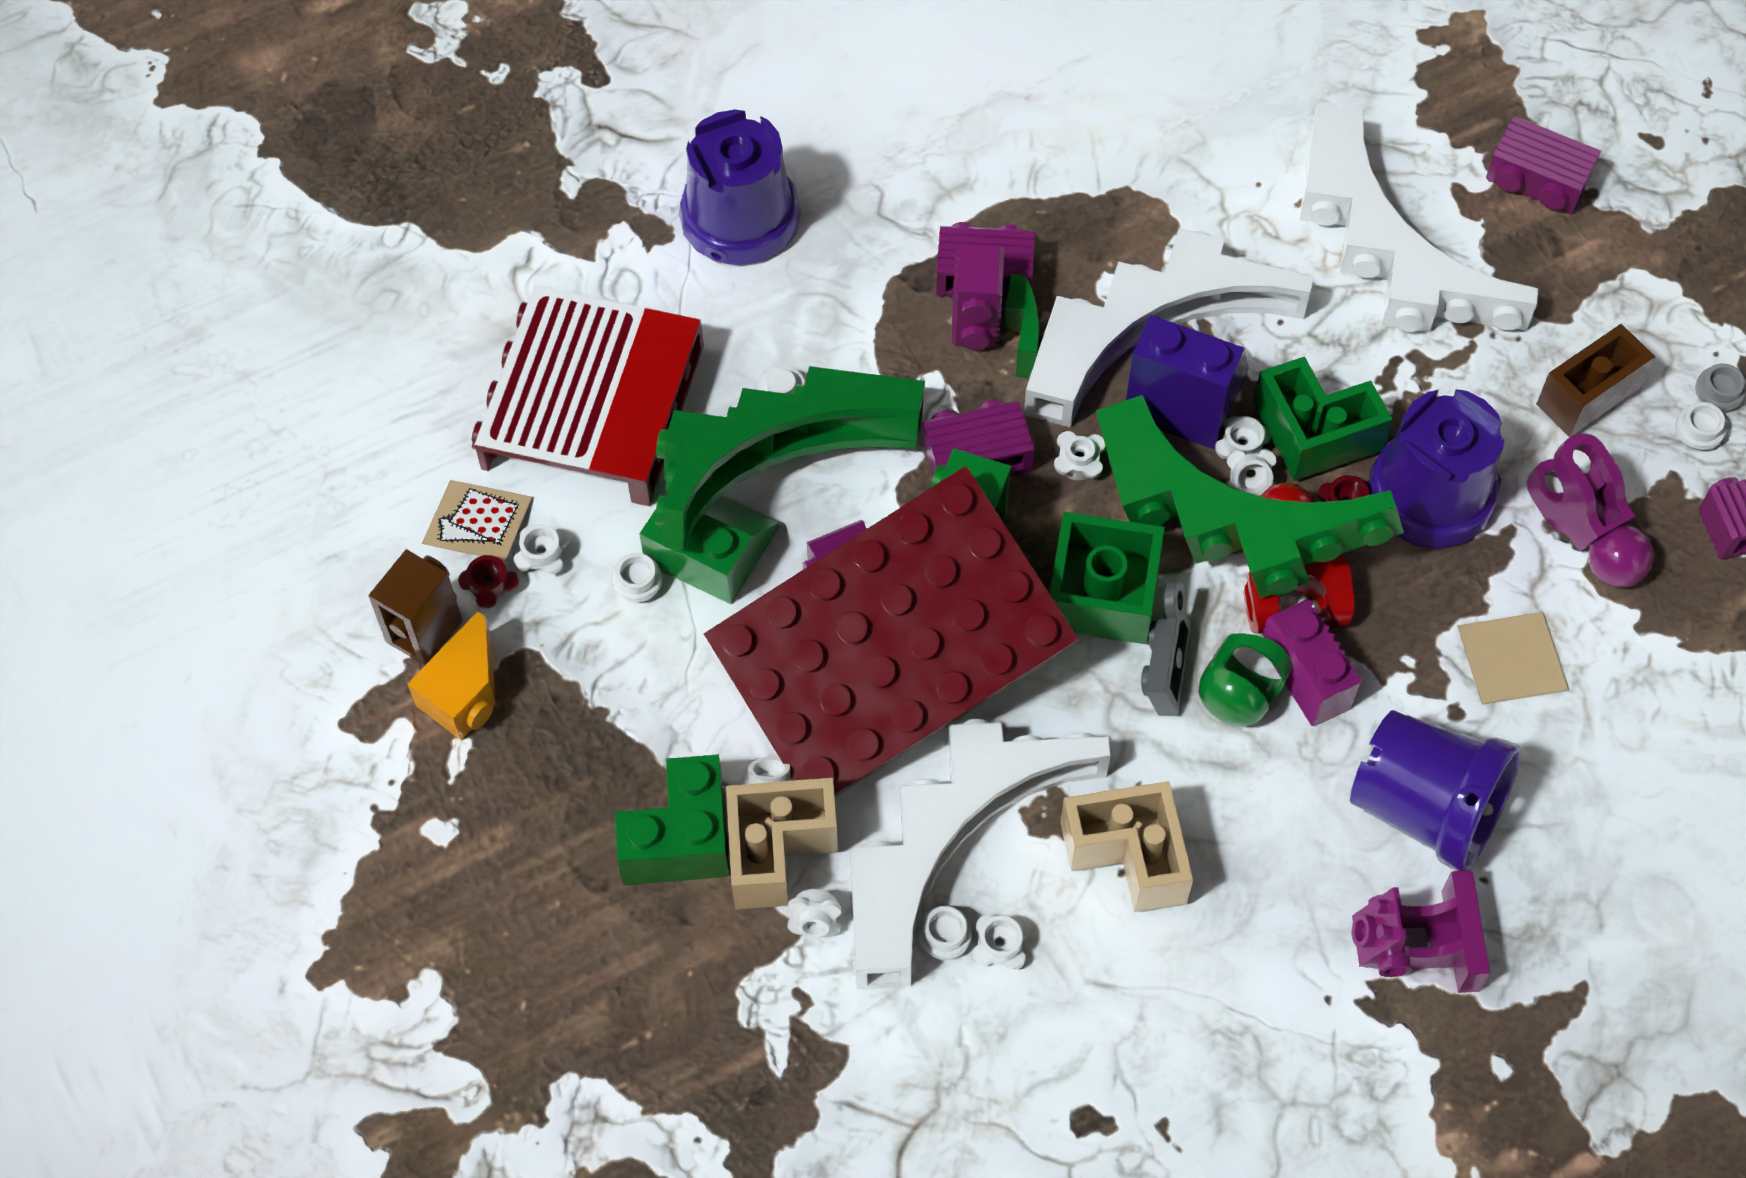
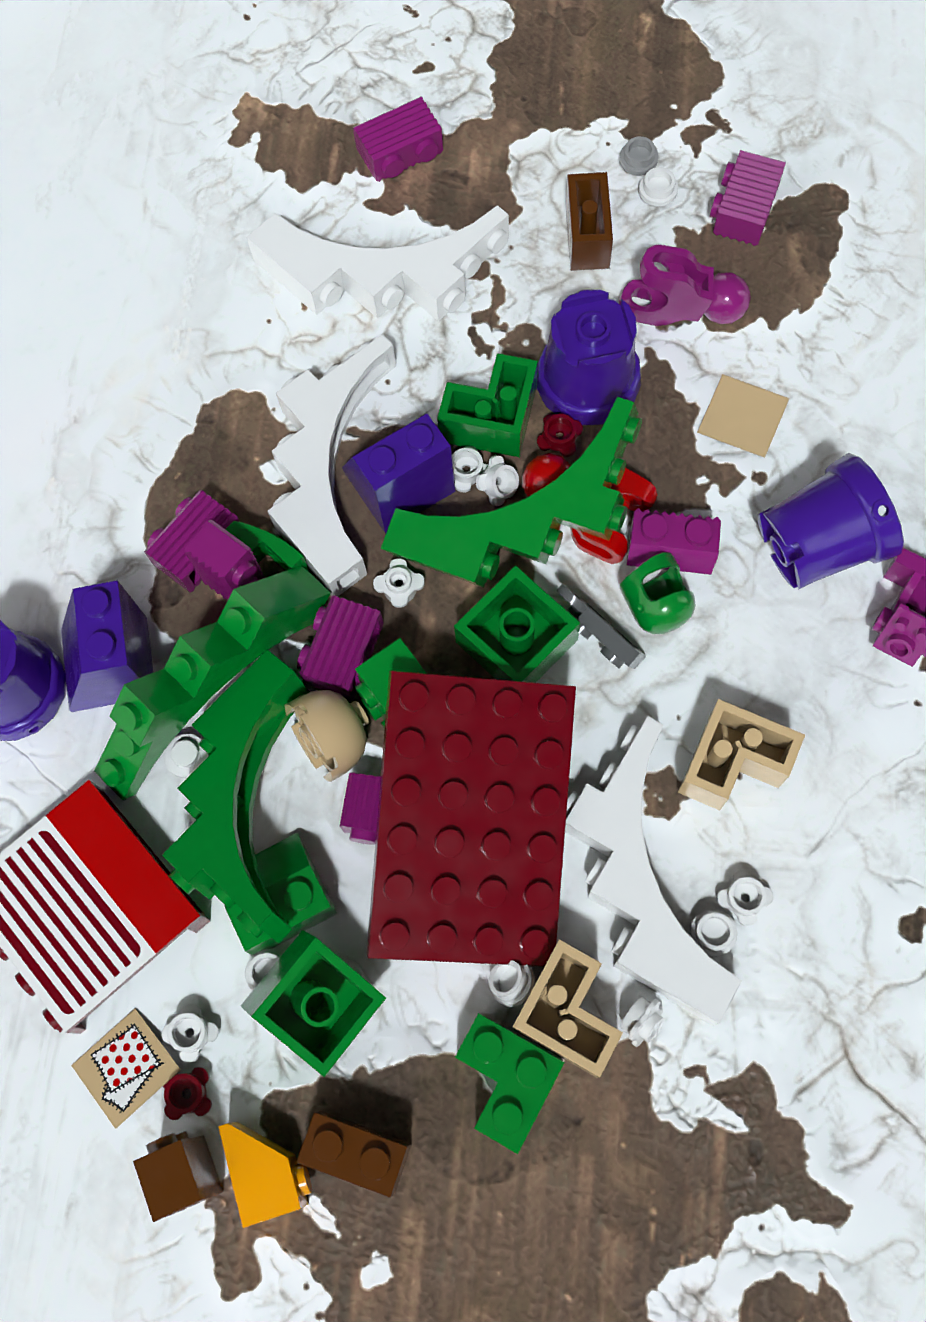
camera: 50 degrees left, 10 degrees up
none -> dark purple slope [61,580,154,712]
none -> green arch [94,566,331,801]
none -> green brick [241,930,386,1077]
none -> tan cylinder [285,690,369,782]
none -> reddish brown brick [297,1111,412,1198]

